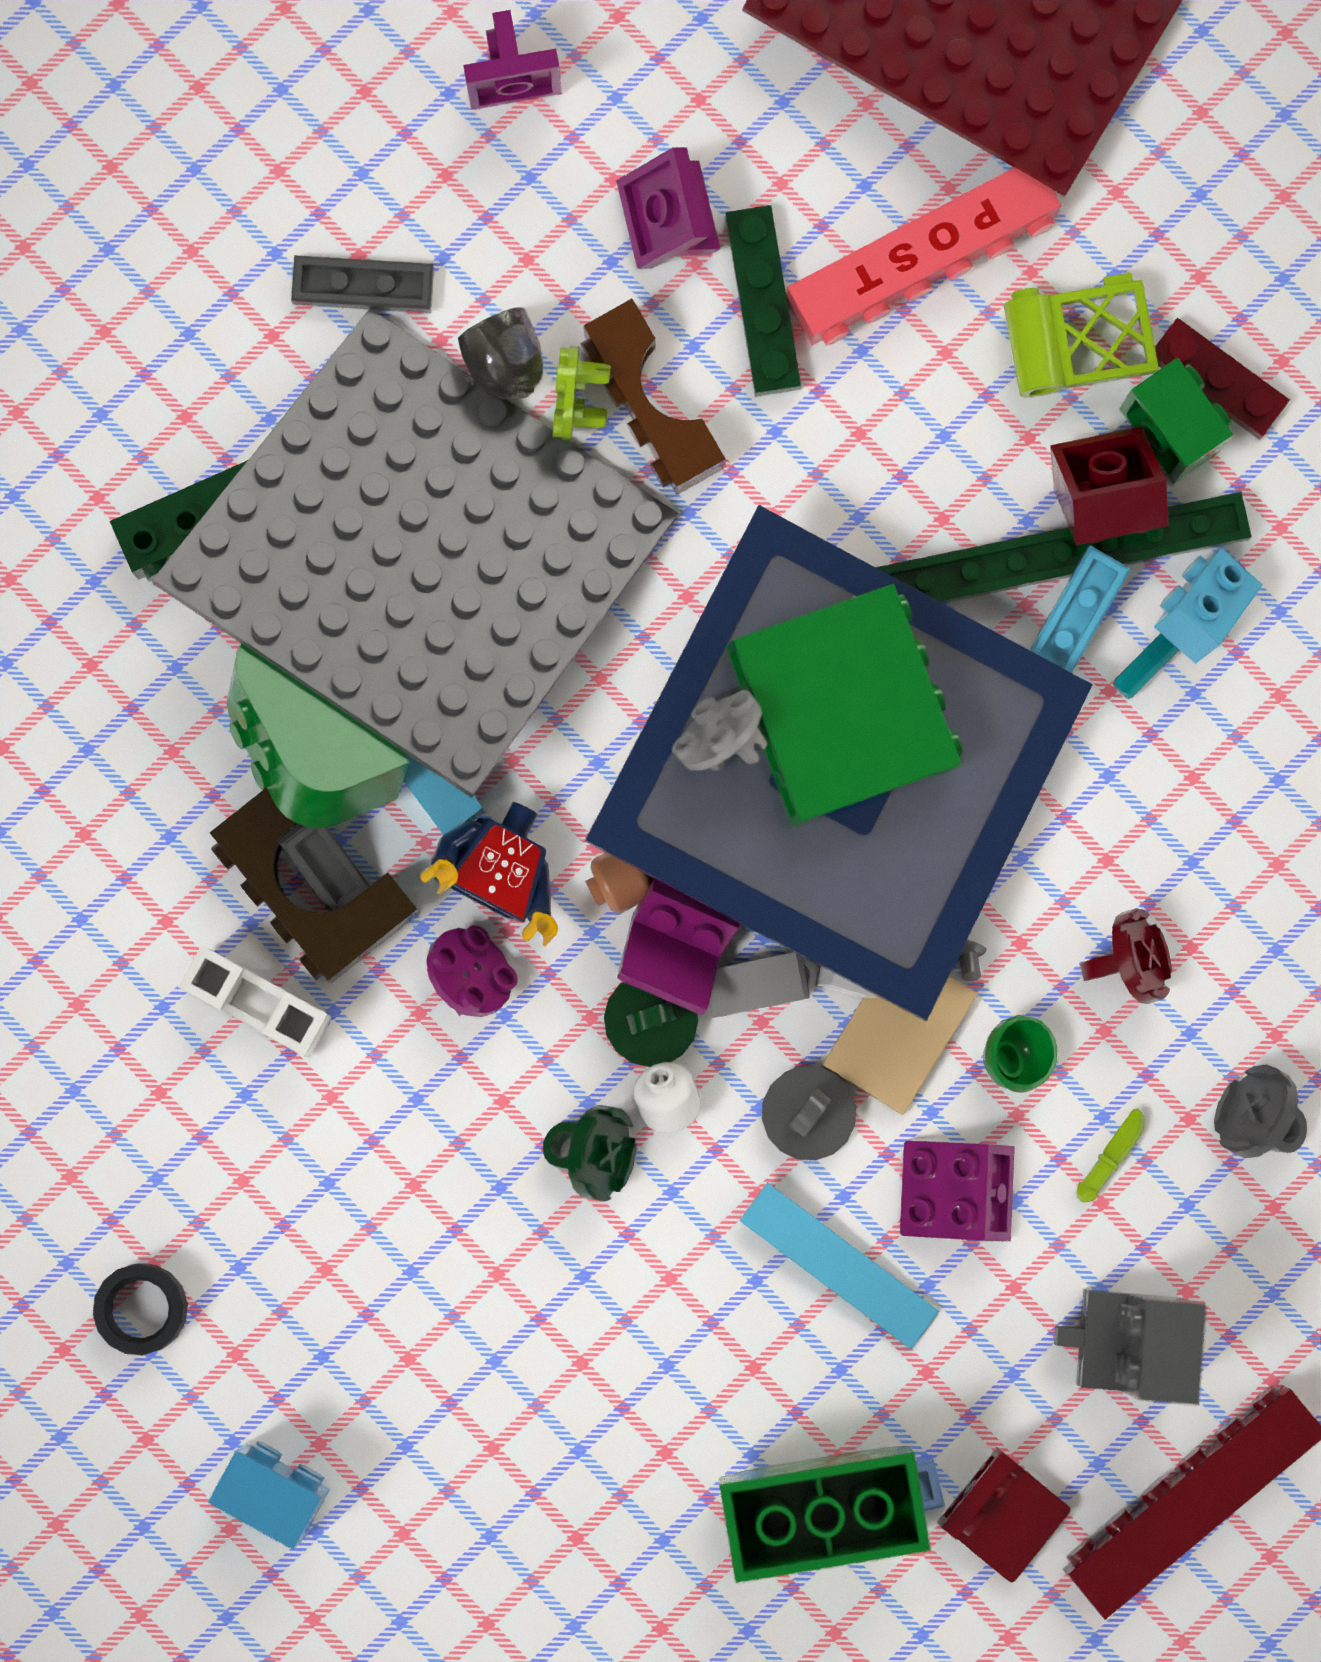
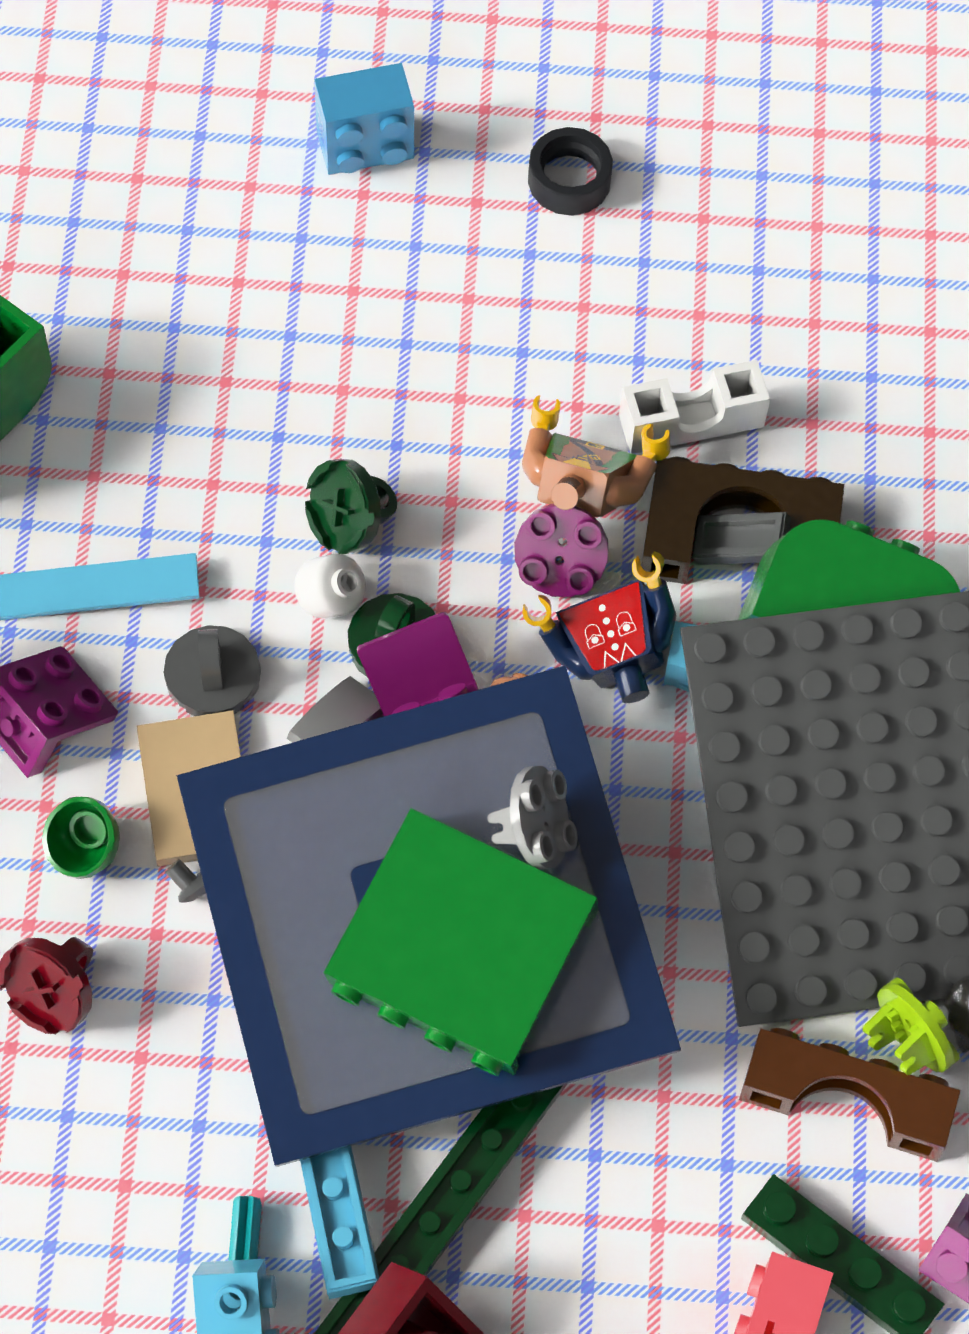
camera: 135 degrees right, 20 degrees down
none -> nougat torso [522,395,671,517]

